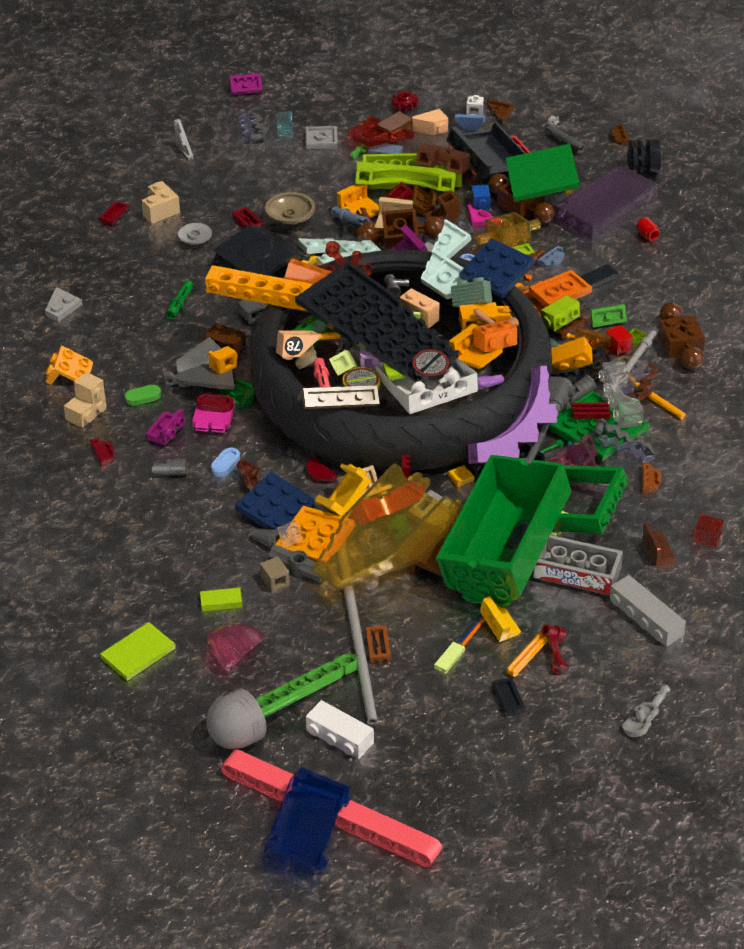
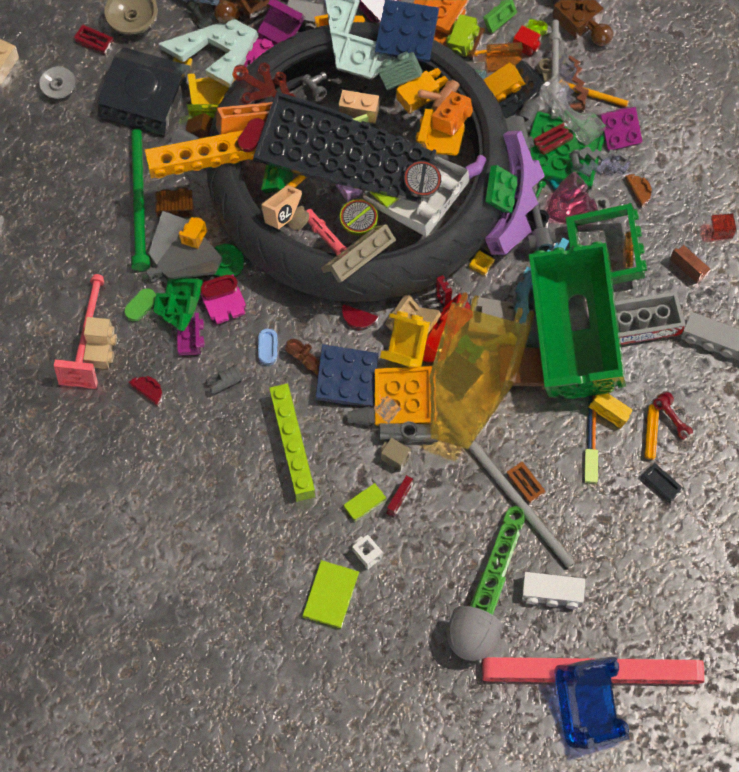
camera: 30 degrees left, 25 degrees up
light orange bracket [45,345,93,385] -> none
green pin [165,280,194,320] -> none
clear pink brick [207,623,266,671] -> none
yellowish green panel [329,350,359,376] -> none
none -> coral tile [54,274,104,389]
none -> green piece [131,129,150,271]
none -> green slope [153,278,203,331]
none -> dark red tile [238,118,265,152]
none -> lime arch [269,383,315,502]
none -> white brick [352,535,383,570]
none -> dark red tile [387,475,413,517]
none -> green plate [485,165,517,213]
none -> magenta bracket [596,107,642,150]

